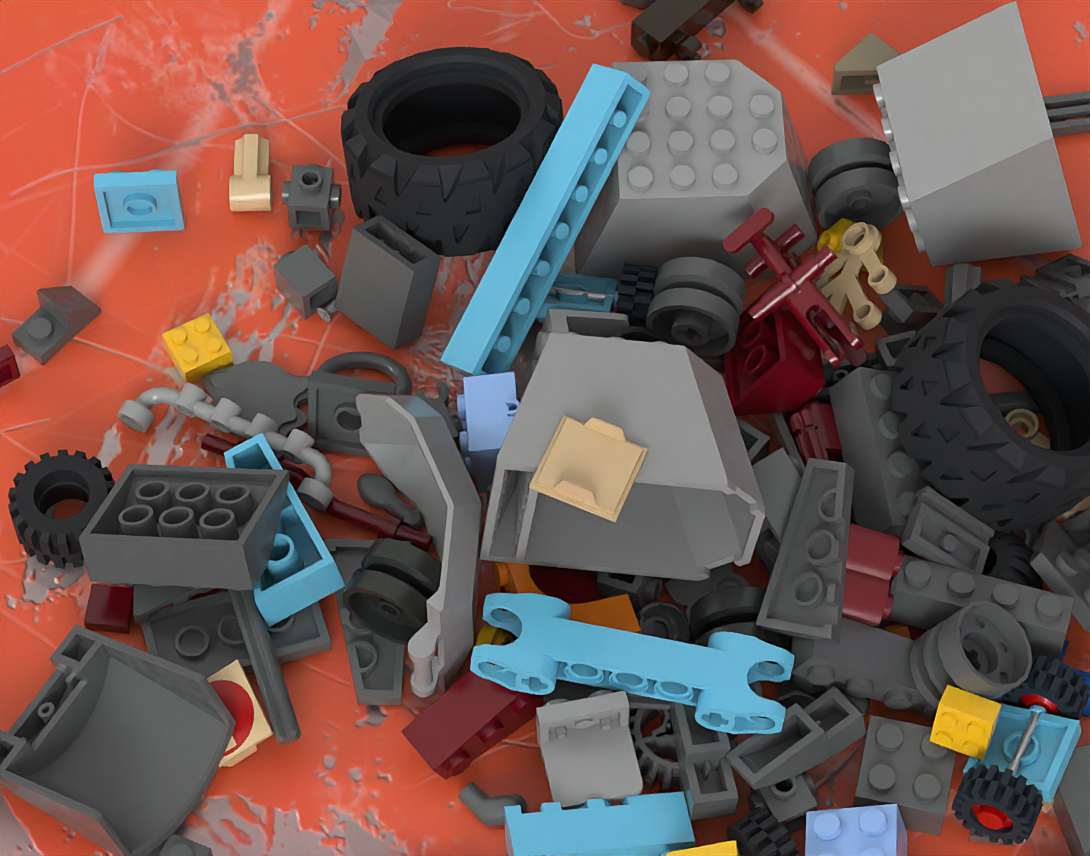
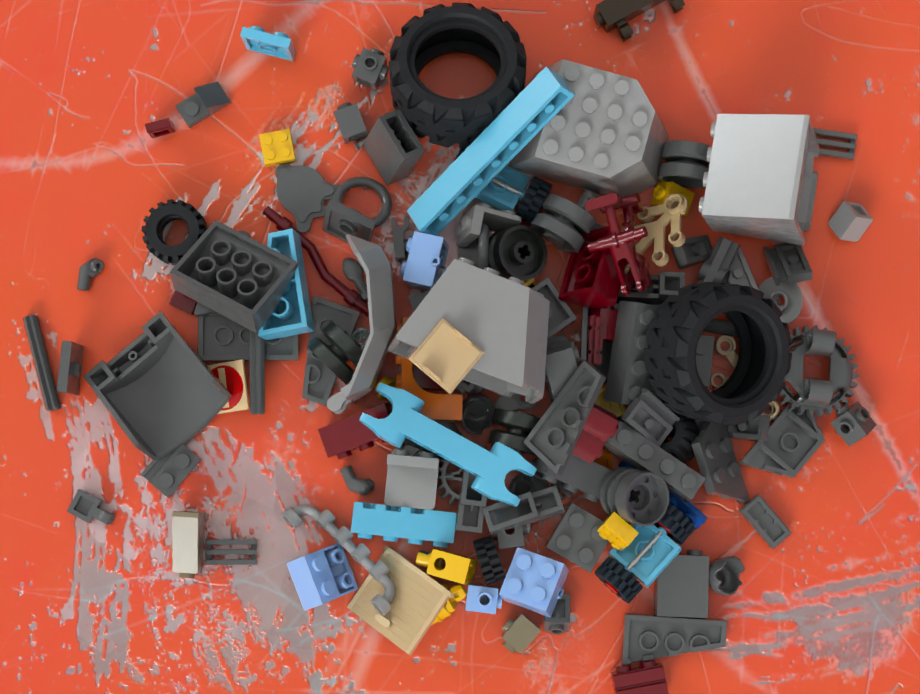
camera: 20 degrees right, 25 degrees up
light grey bar [117,383,334,511] -> none
tan piece [229,134,273,212] -> none
dark tan slope [831,32,901,95] -> none

